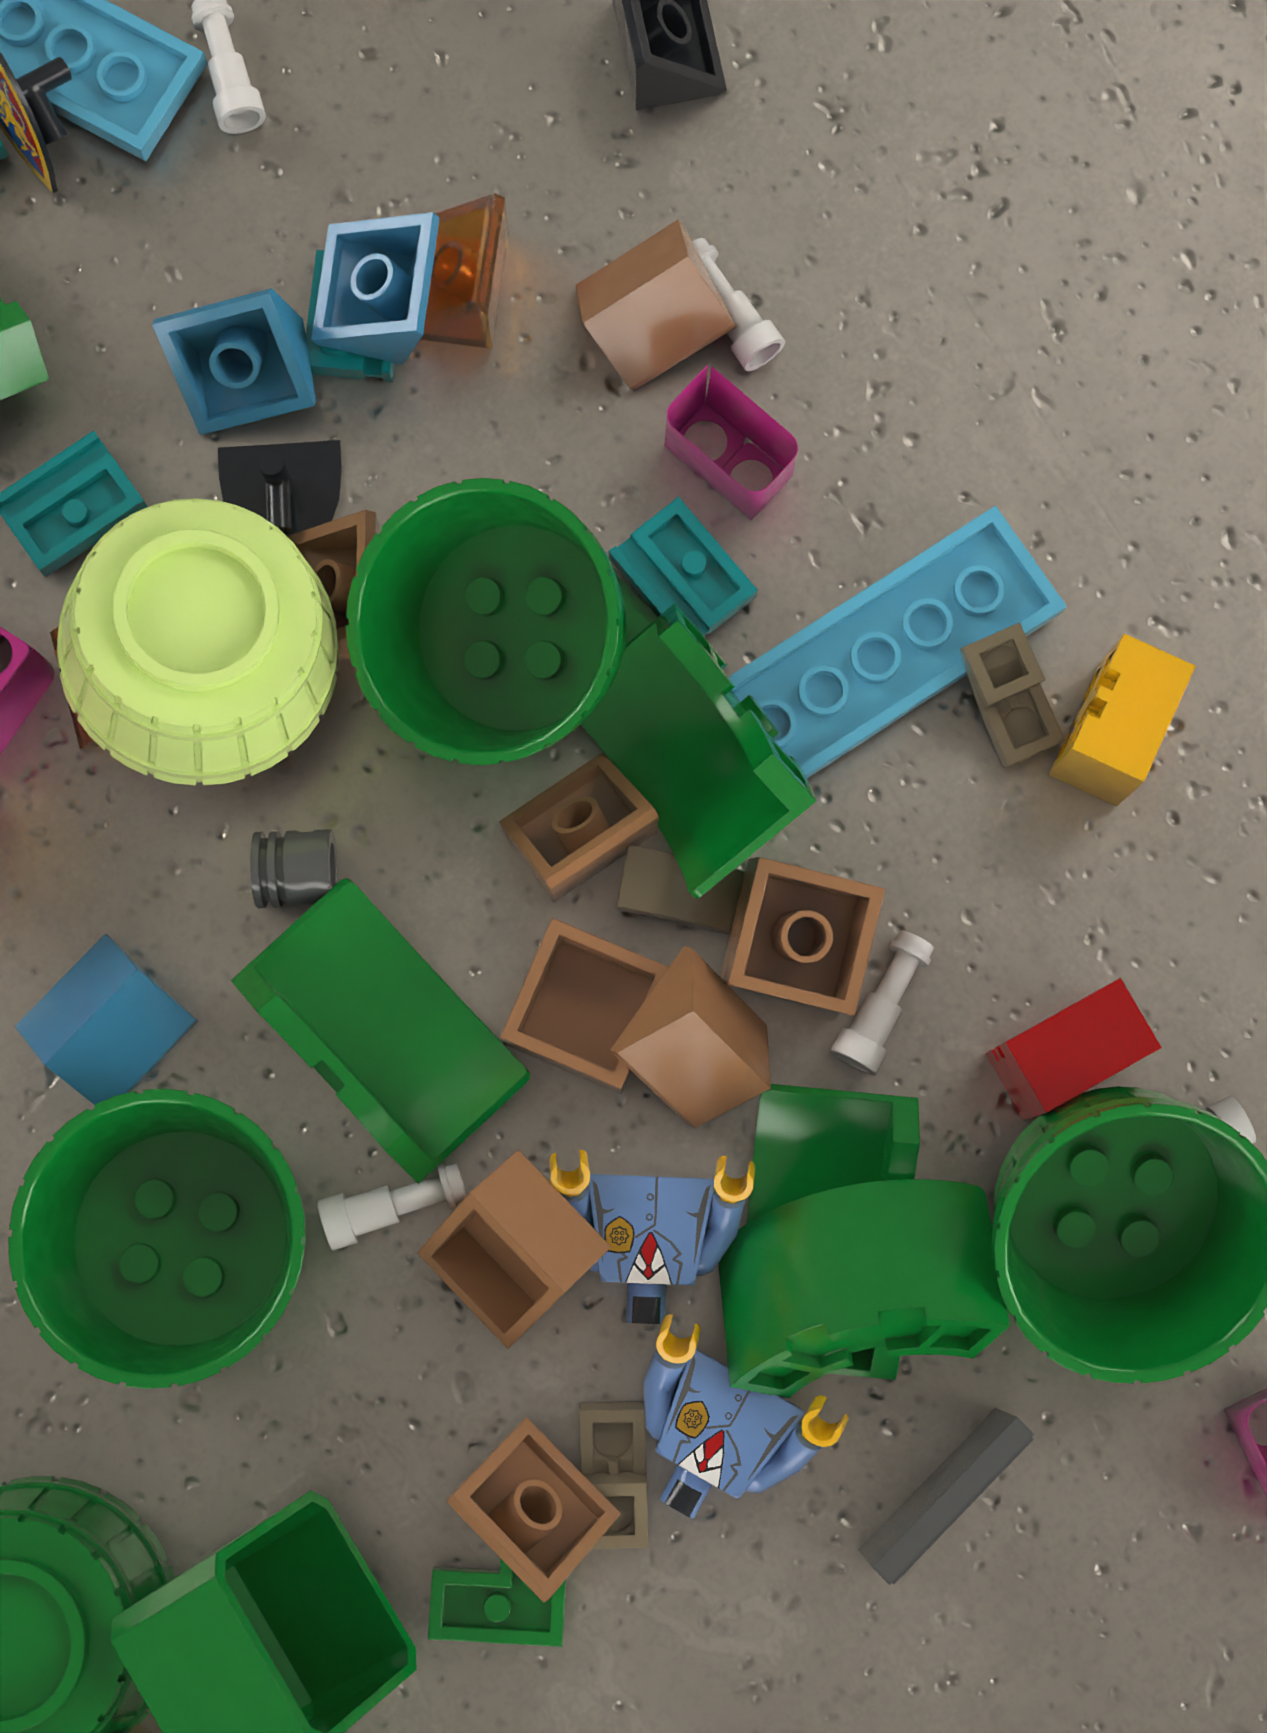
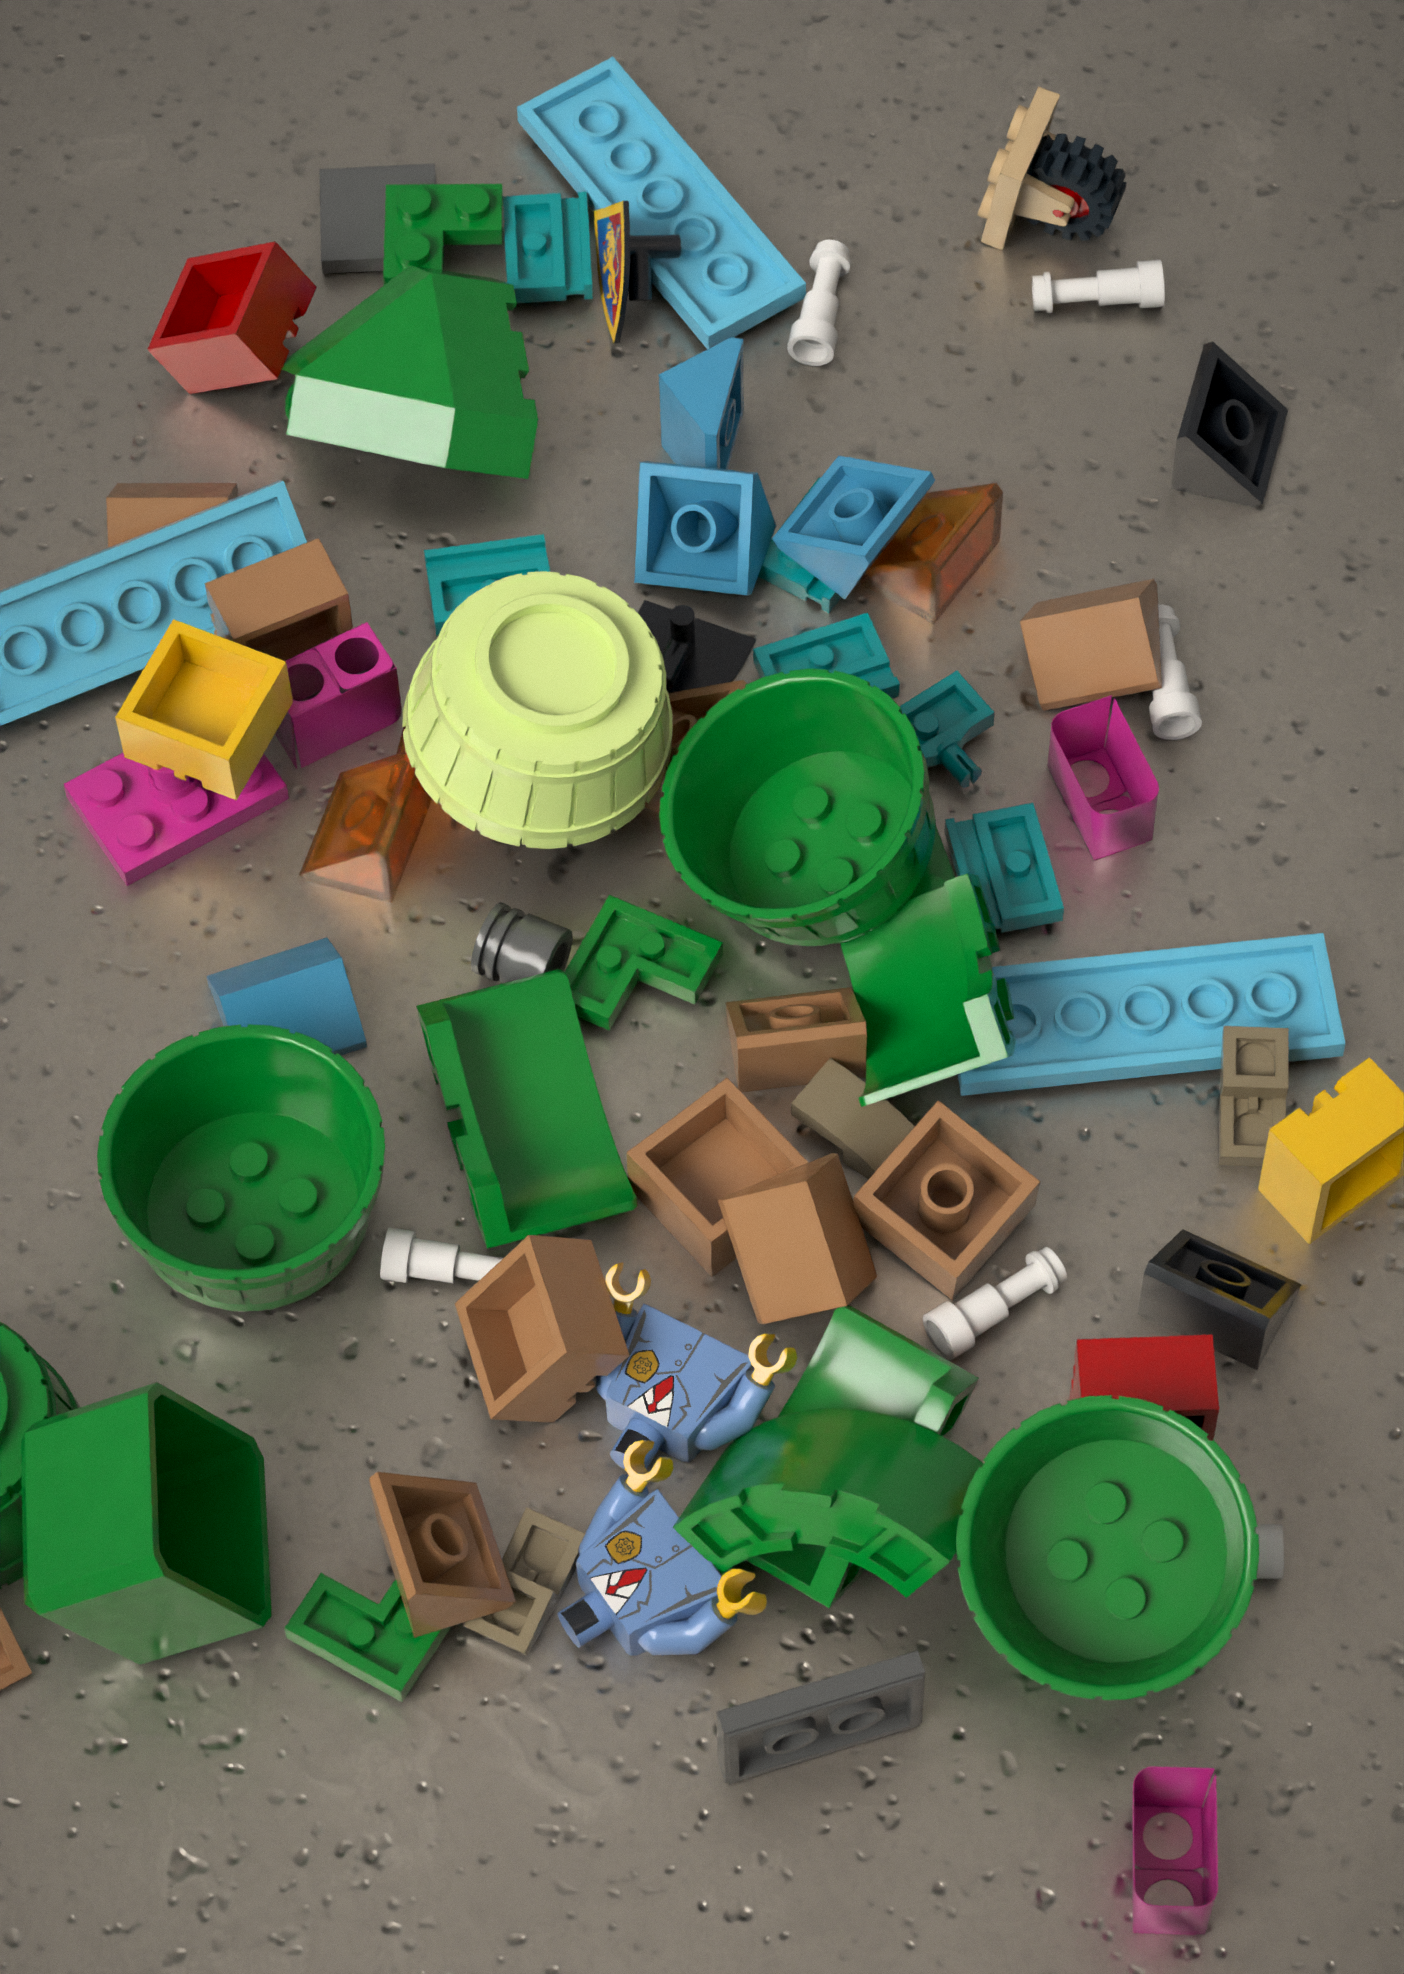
camera: 30 degrees right, 20 degrees down
none -> clear orange slope [299,751,432,903]
none -> green plate [565,895,723,1031]
none -> dark azure slope [659,337,744,470]
none -> teal plate [753,613,900,699]
none -> teal plate [900,670,995,788]
none -> black slope [1138,1229,1302,1370]

